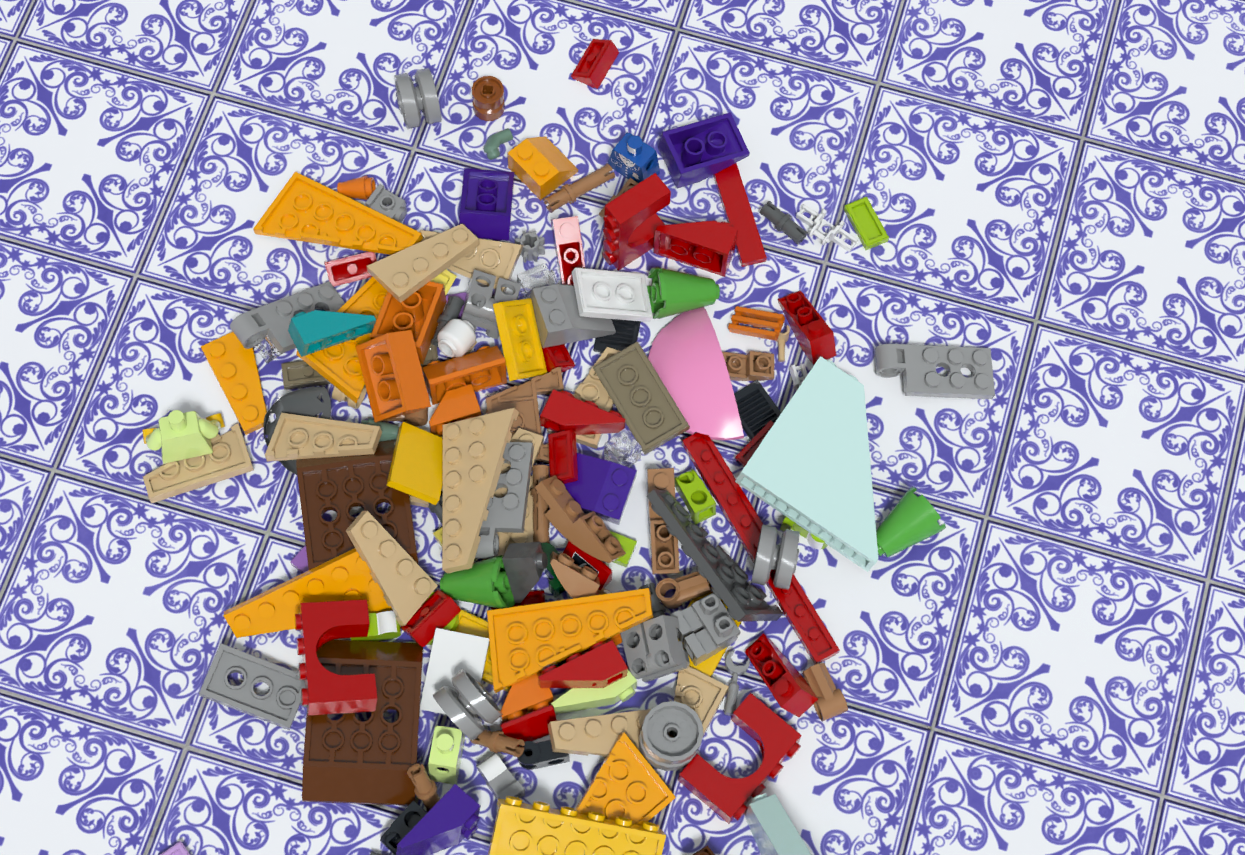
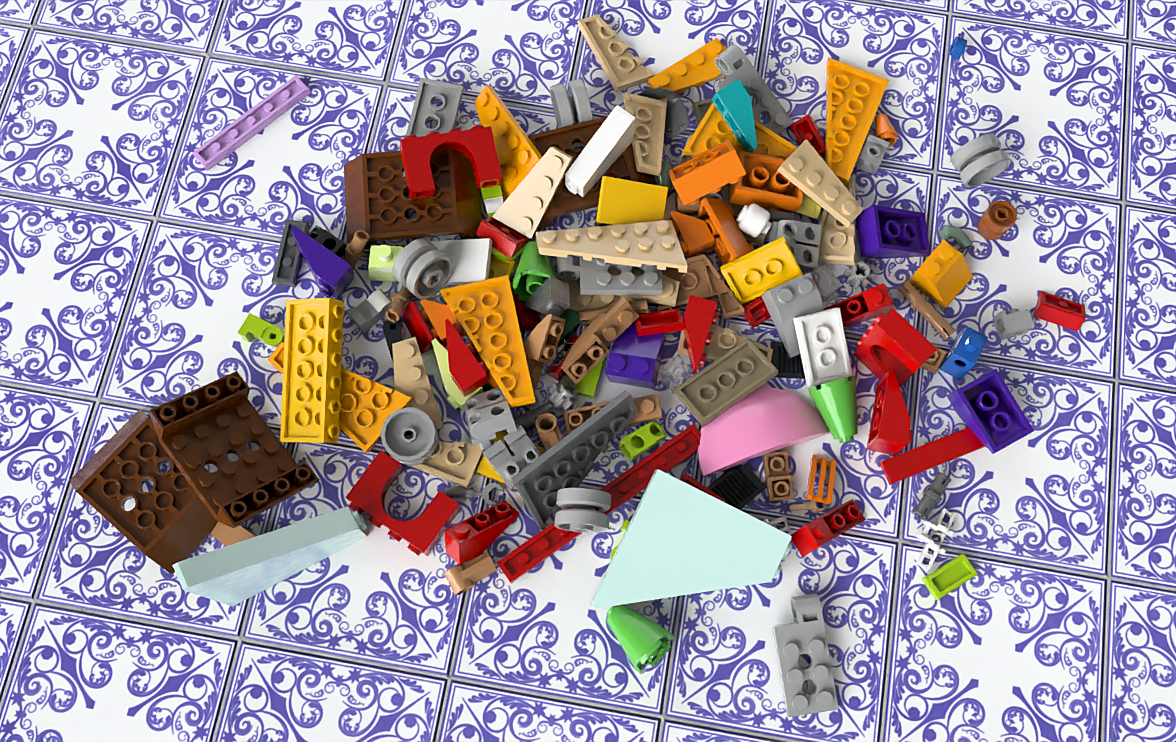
camera: 85 degrees right, 5 degrees up
yellowish green torso [142,410,225,464] -> none
none -> light grey gear [548,381,578,411]
none -> light grey wheel [550,78,592,128]
none -> white slope [565,105,636,197]
none -> blue axle [948,36,967,58]
none -> light grey brick [992,309,1035,340]

